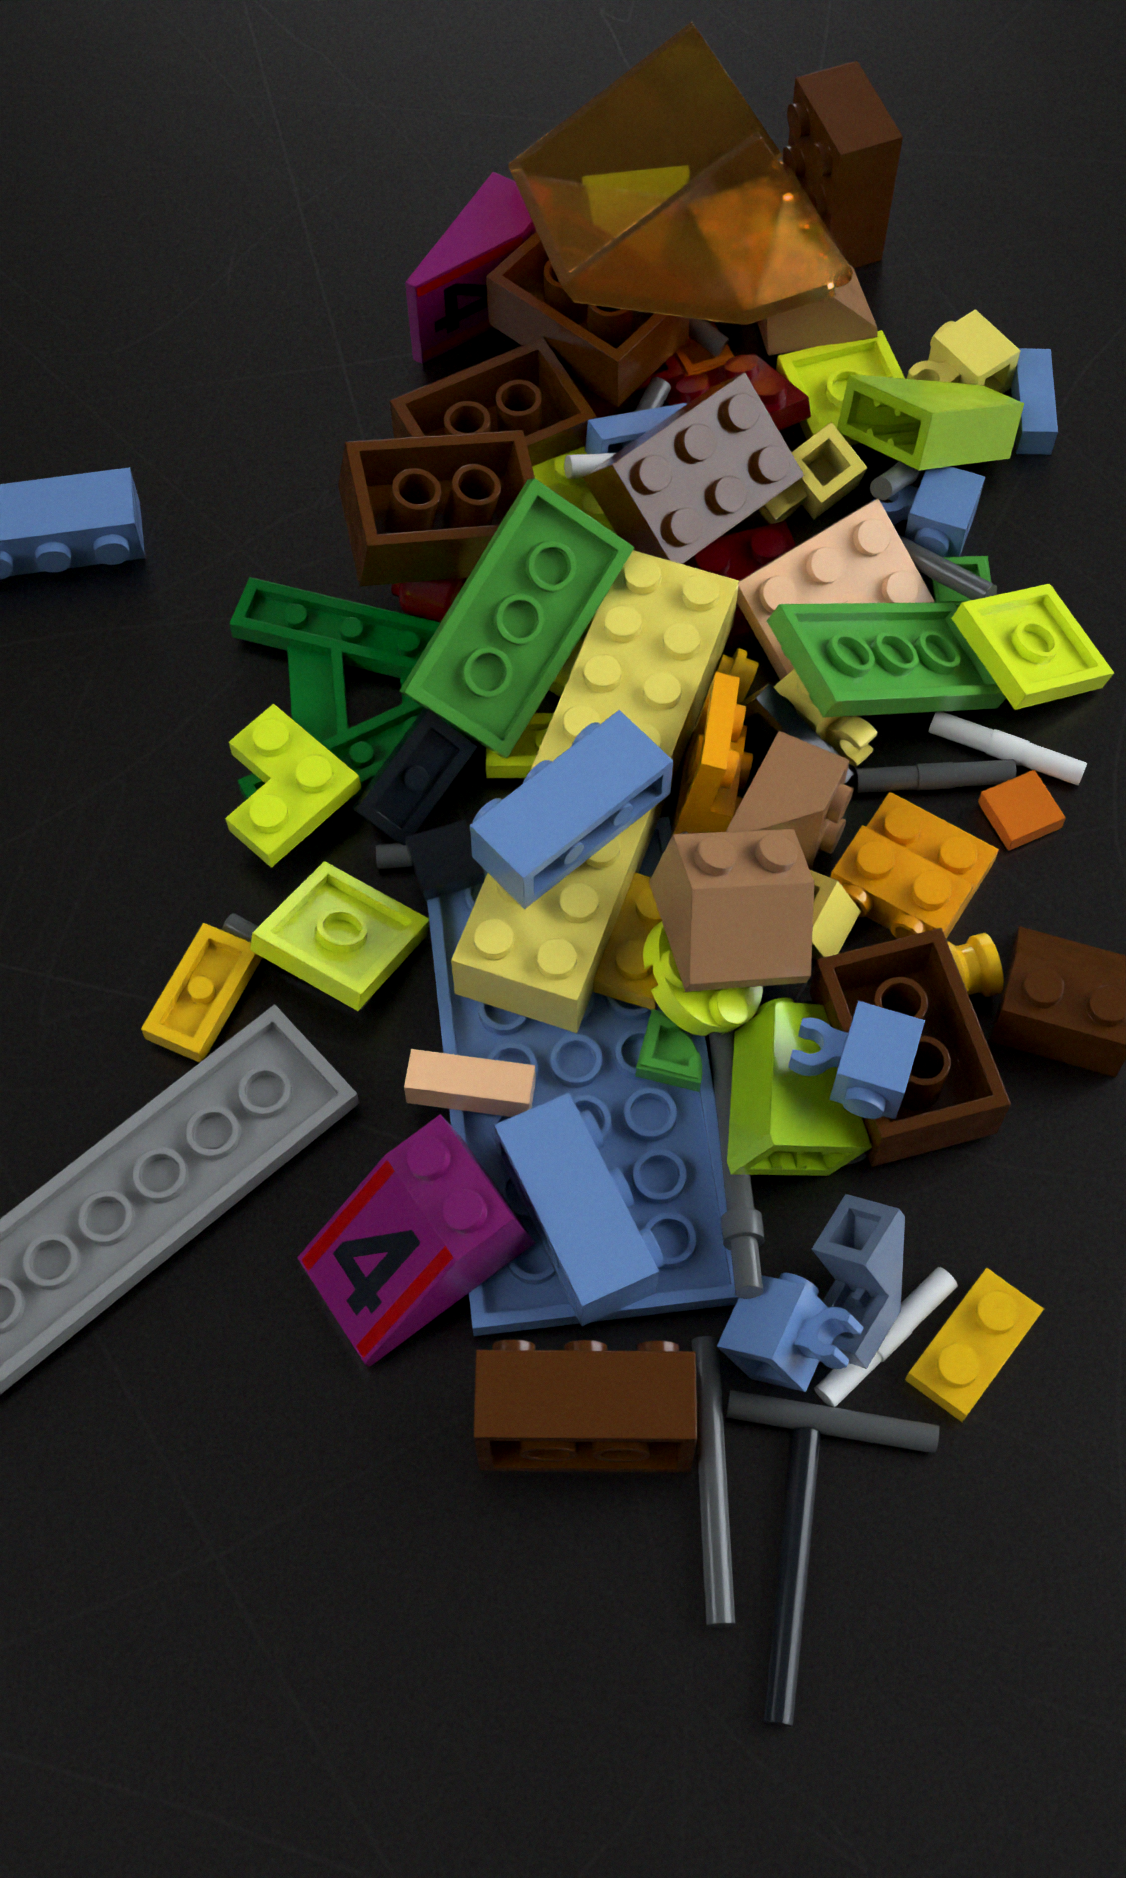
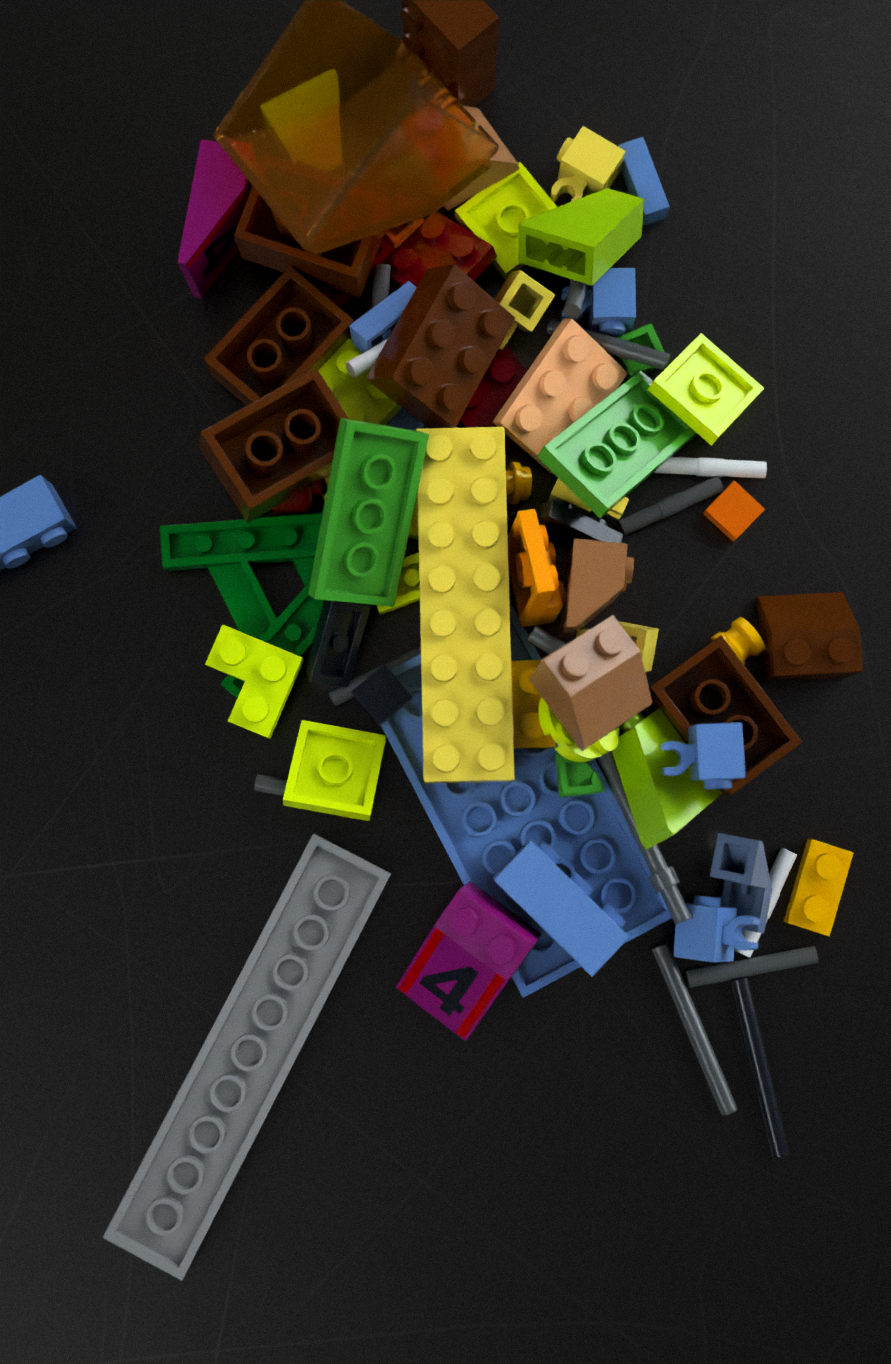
camera: 20 degrees left, 20 degrees up
yellow plate [141,923,263,1063] -> none
light nougat piece [404,1049,536,1117] -> none
medium blue brick [470,710,673,909] -> none
reddish brown brick [474,1340,697,1472] -> none
light orange plate [830,792,999,939] -> none

